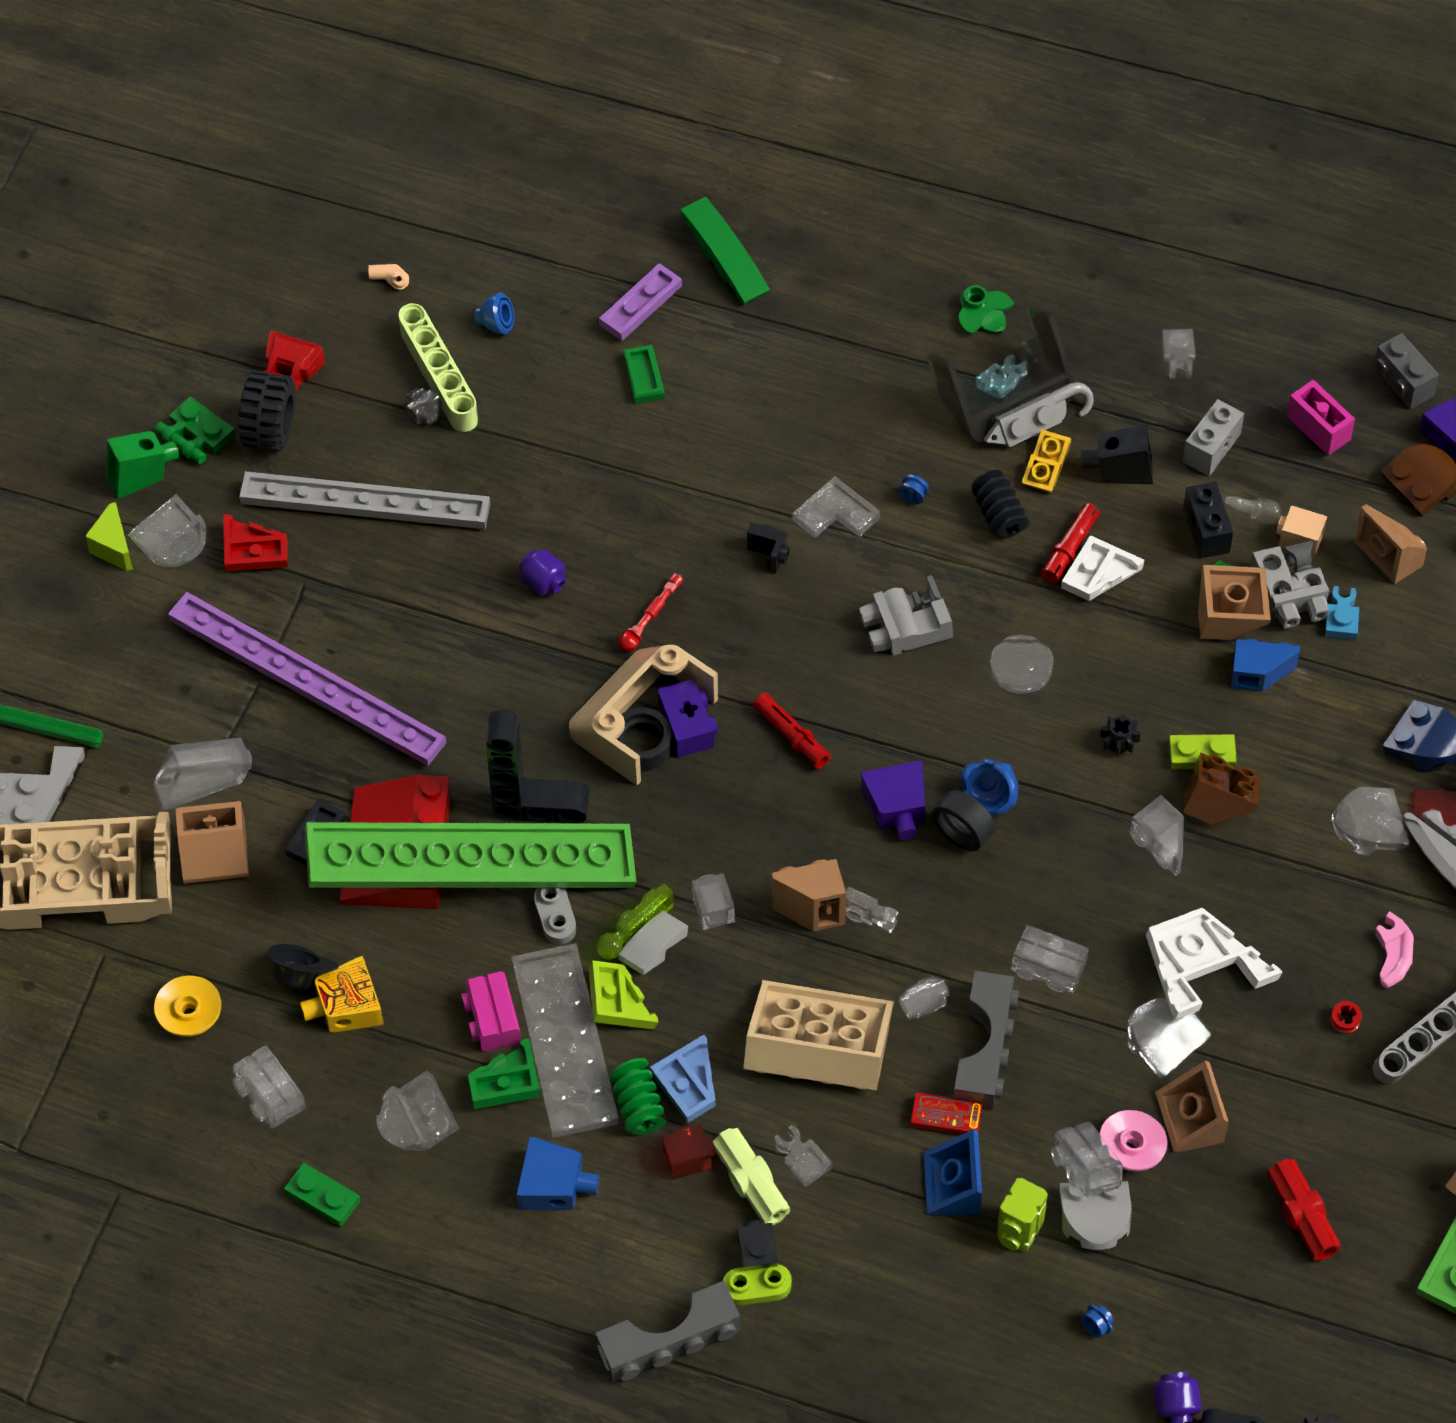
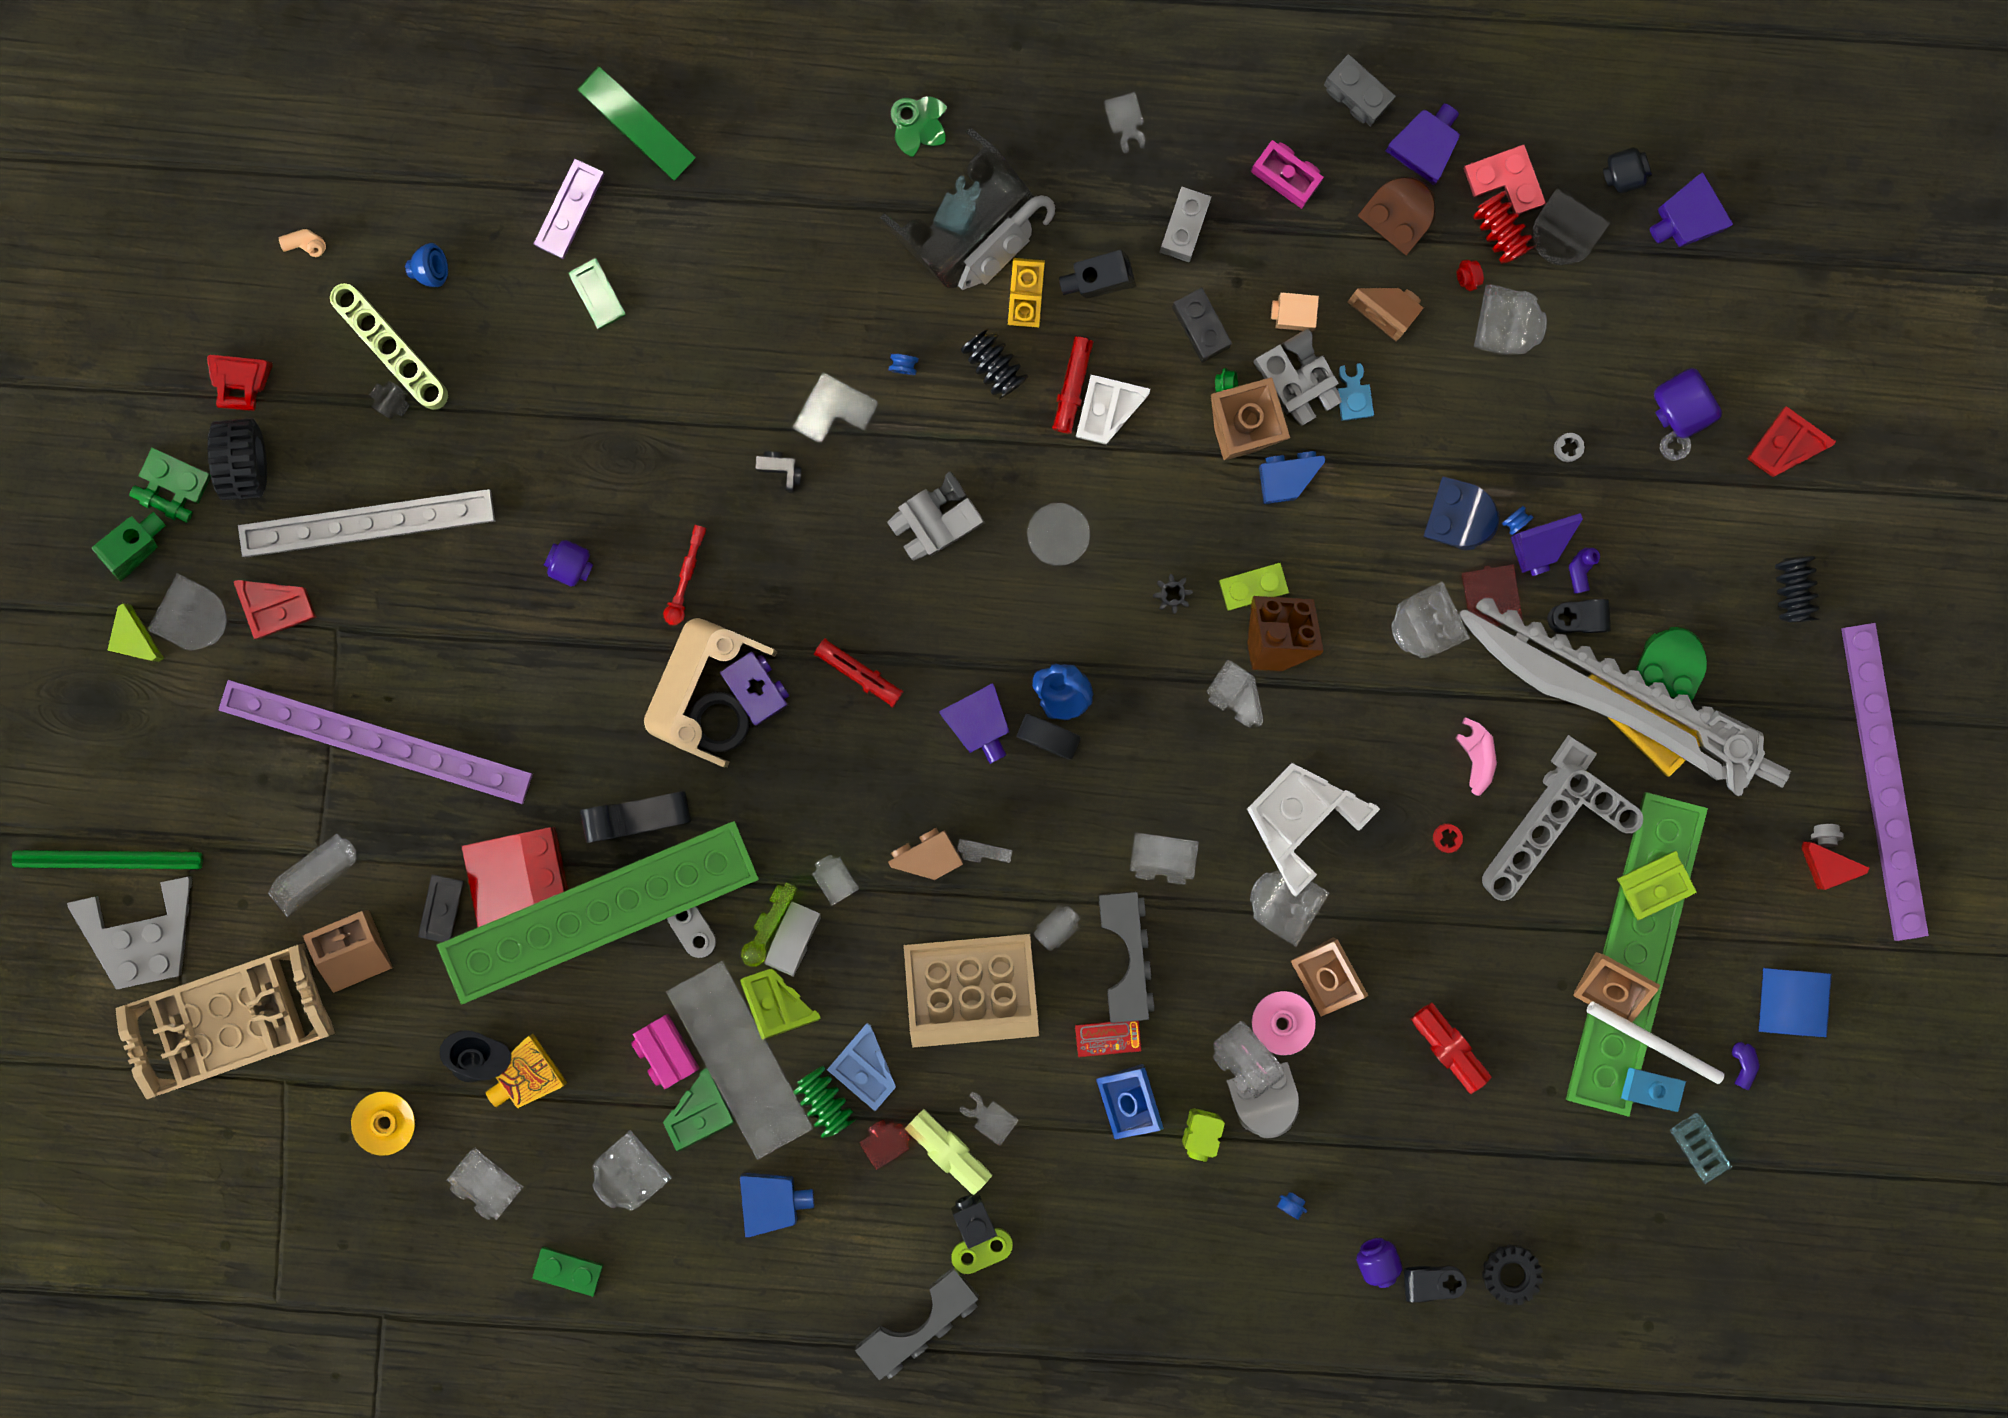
camera: 20 degrees left, 30 degrees up
clear bar [1224,496,1281,524] -> none

